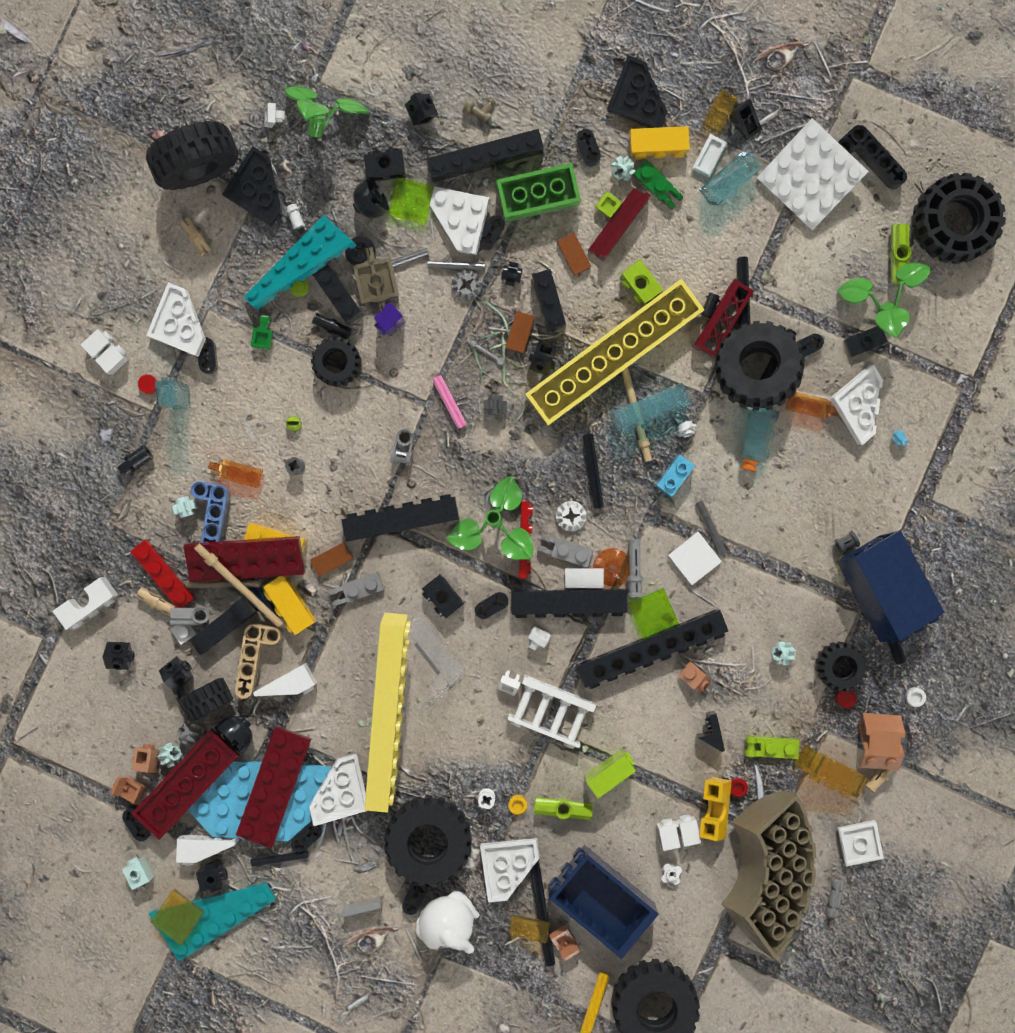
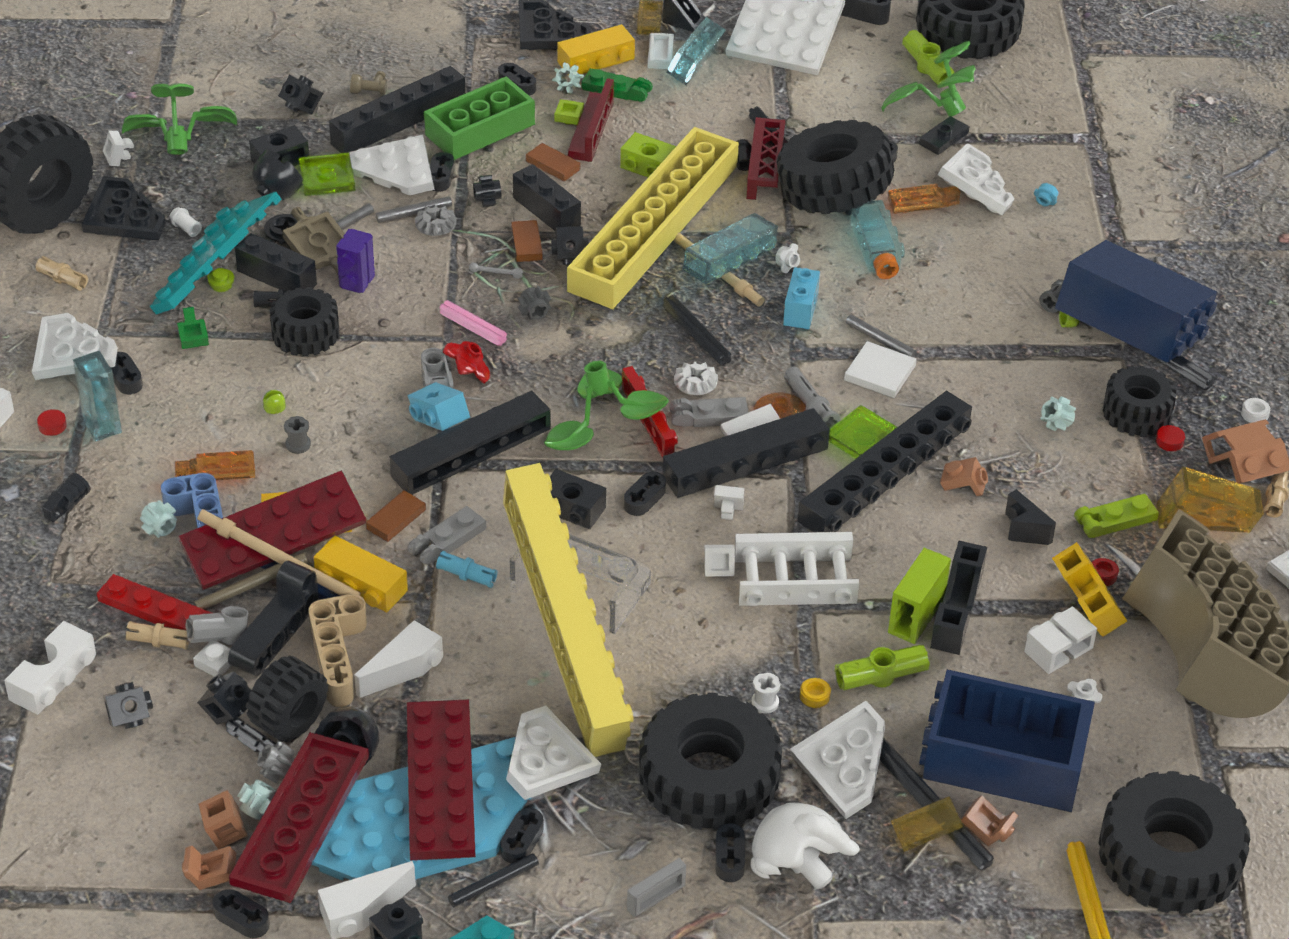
camera: 25 degrees left, 45 degrees down
none -> medium azure brick [408,382,470,431]
none -> medium azure pin [436,551,498,588]
none -> red plate [443,341,490,384]
none -> black arch [930,540,987,655]

